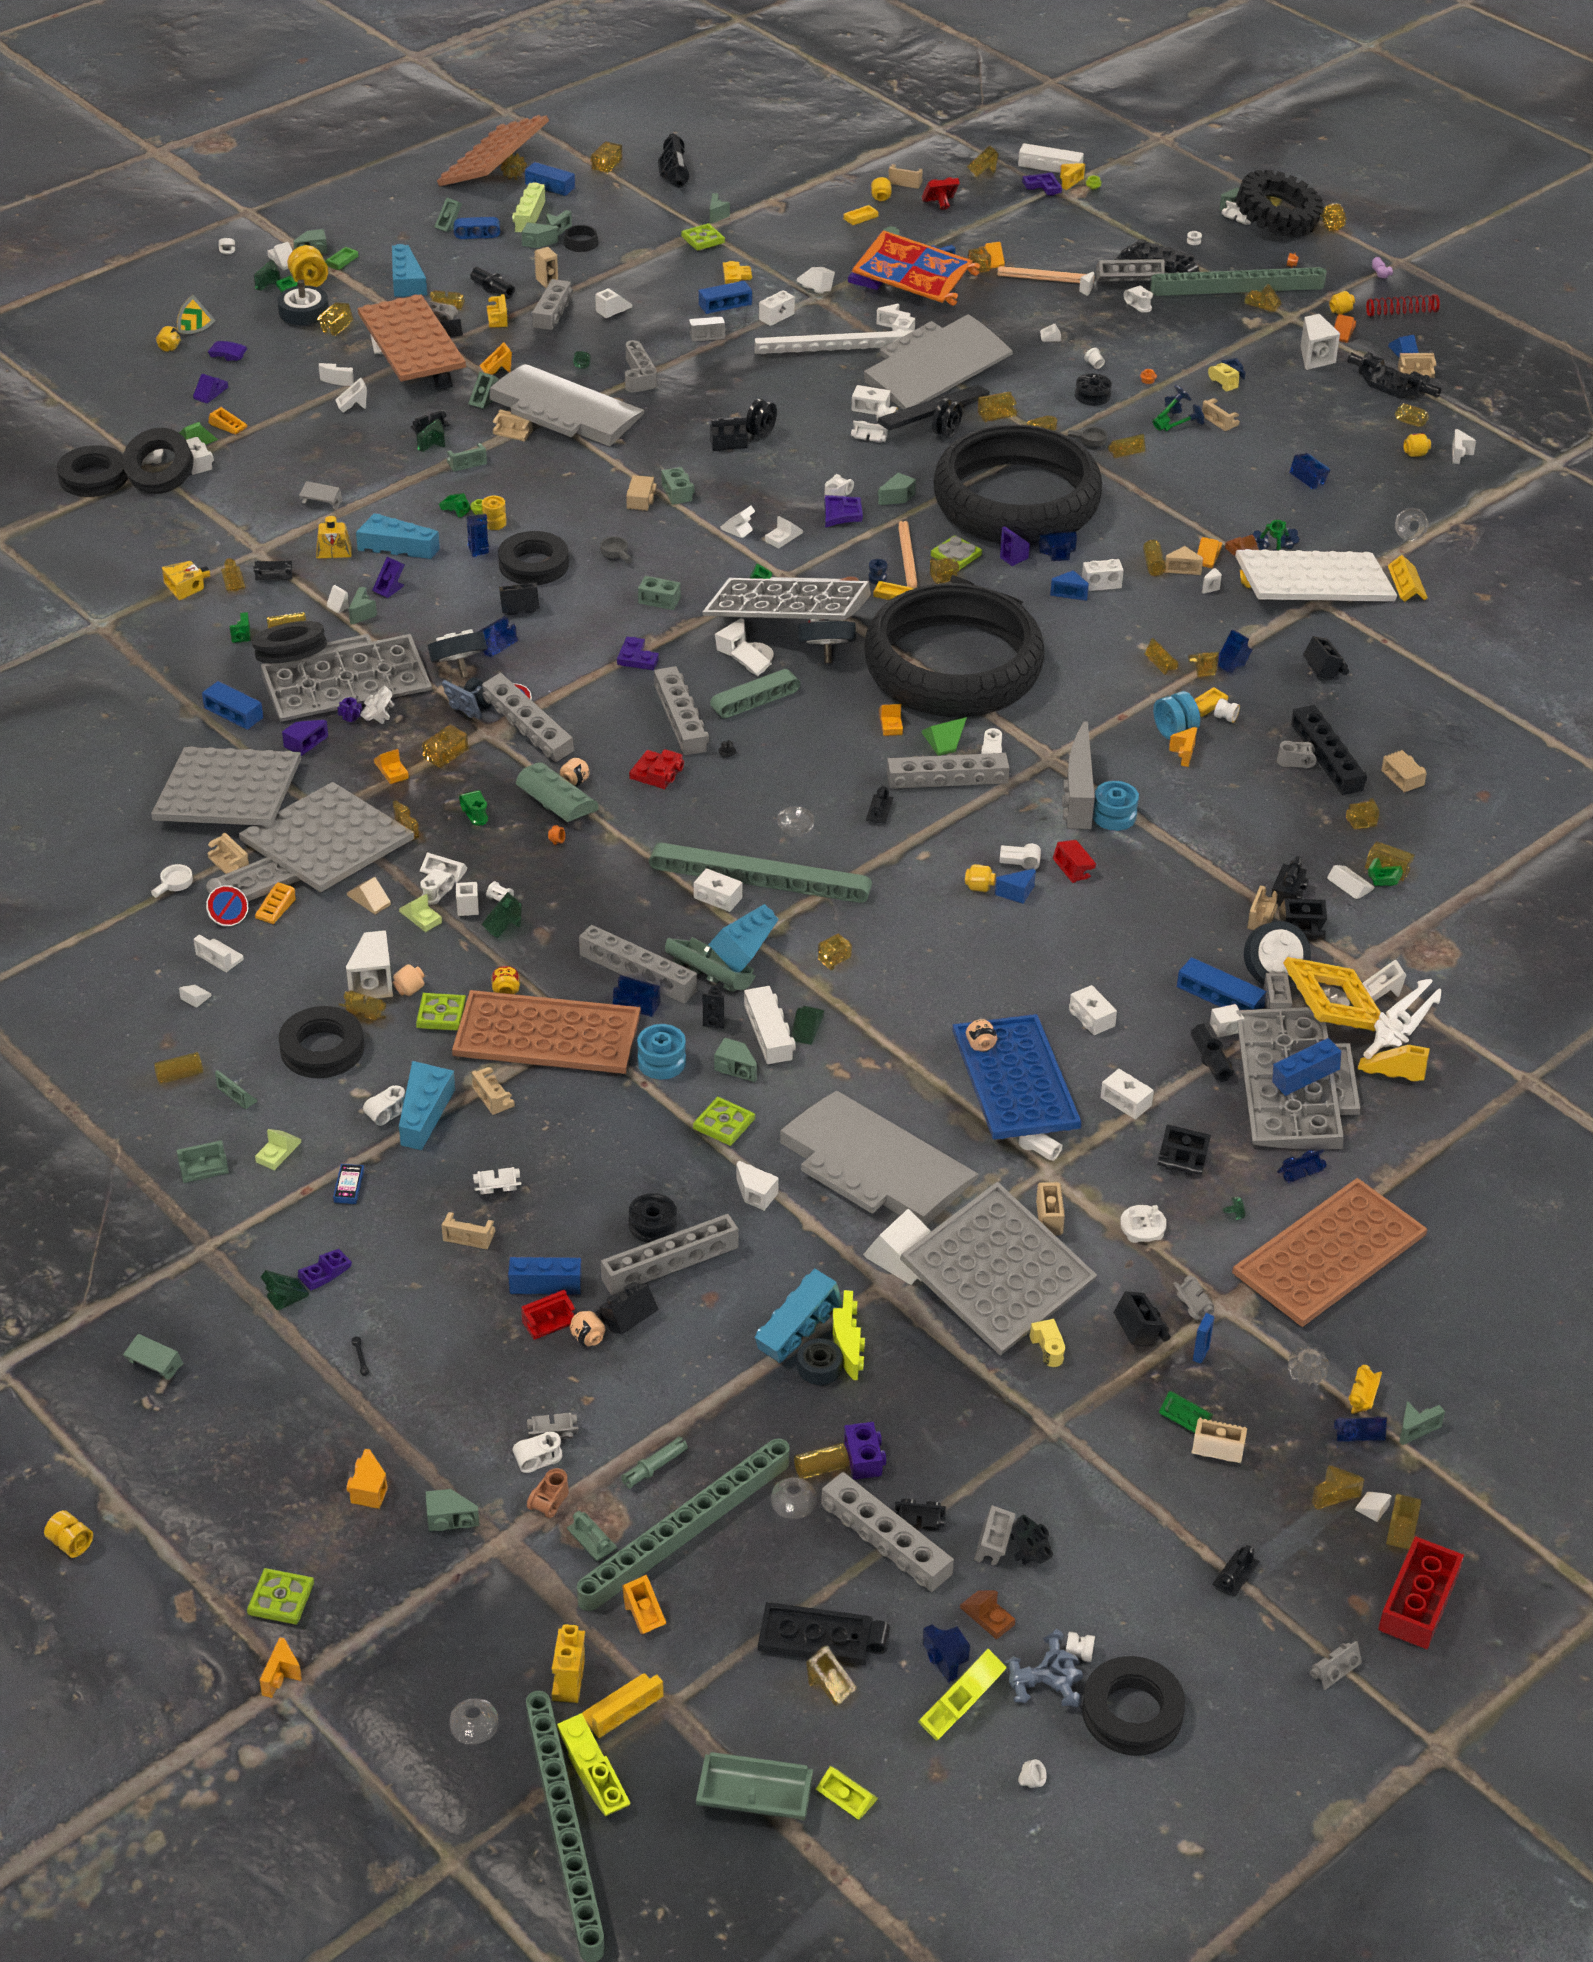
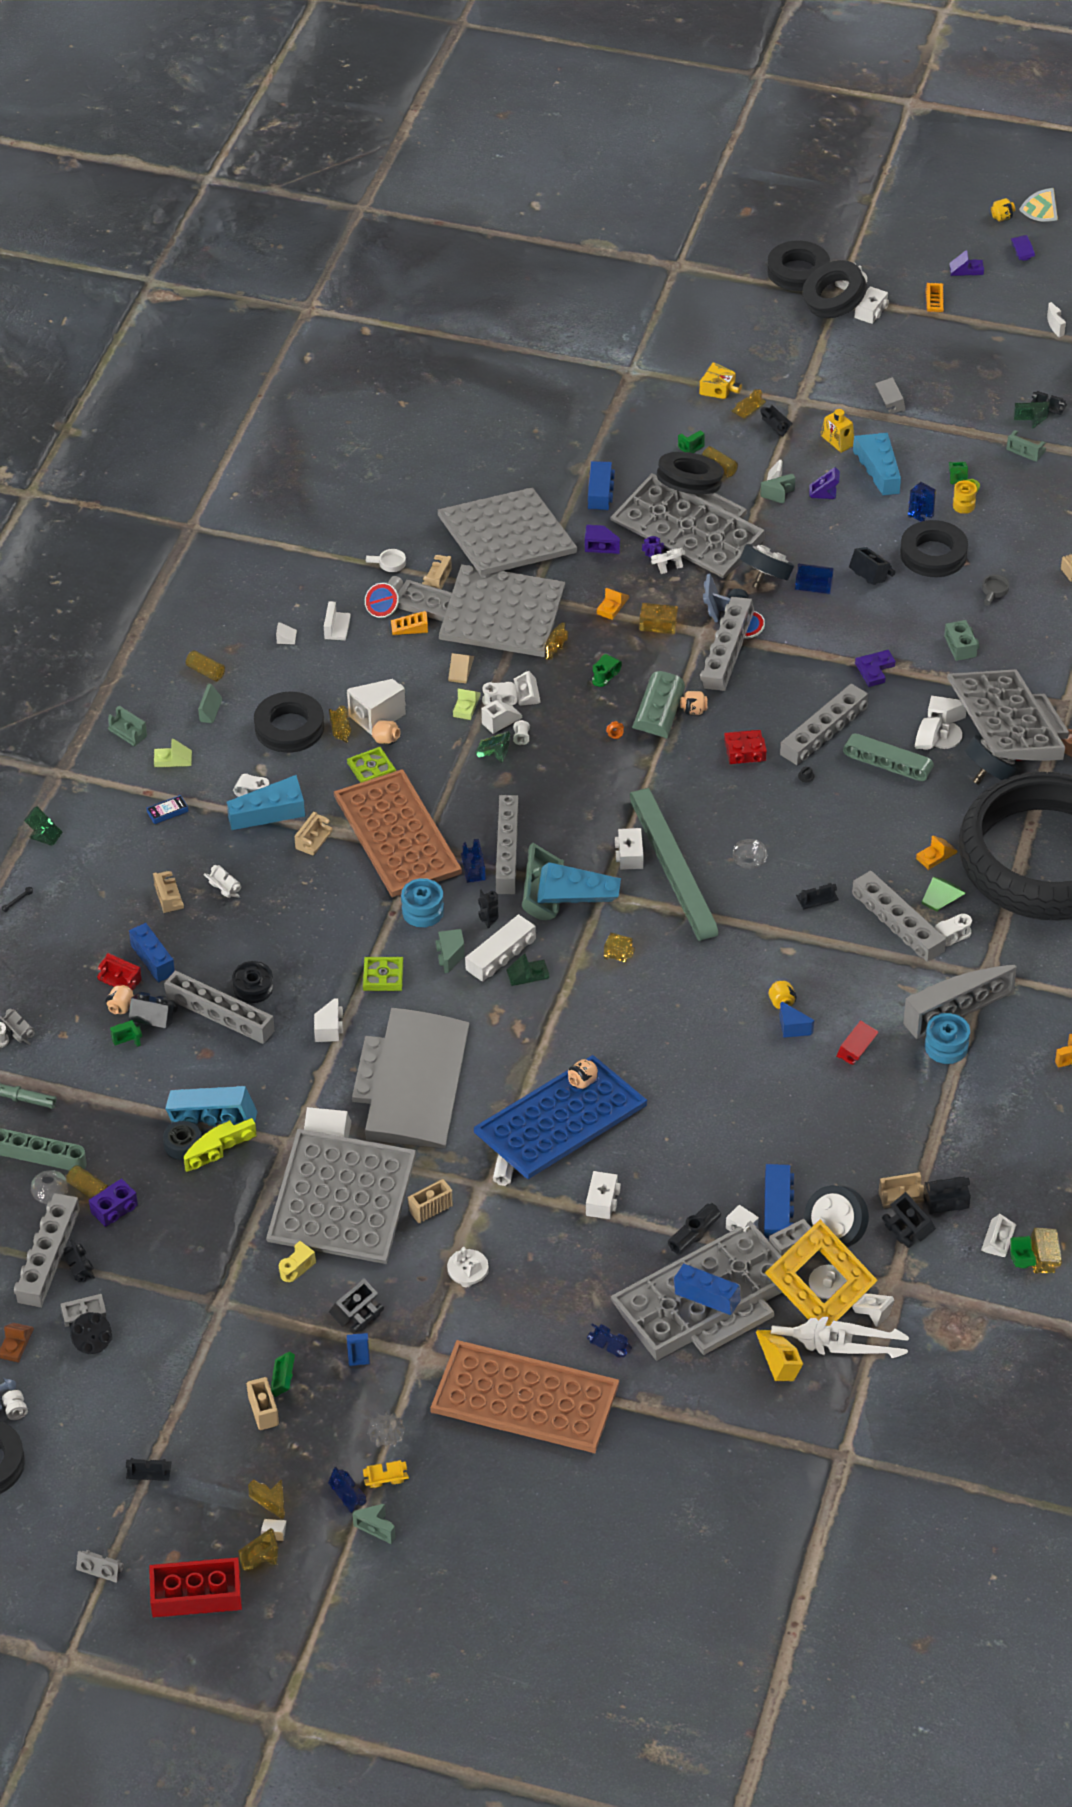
camera: 60 degrees right, 5 degrees up
bright green slope [179,422,218,445] -> none
dark purple slope [297,1249,352,1291] -> none
white slope [335,378,367,413] -> none
yellow head [491,966,520,995] -> none
green slope [749,564,772,579] -> none
white piece [1000,843,1041,870] -> none
white brick [1069,985,1117,1035] -> none
black brick [1157,1124,1211,1176] -> none
light grey hinge [1173,1275,1214,1320] -> none
clear green tile [1222,1196,1245,1220] -> none
none -> green bracket [110,1020,142,1047]

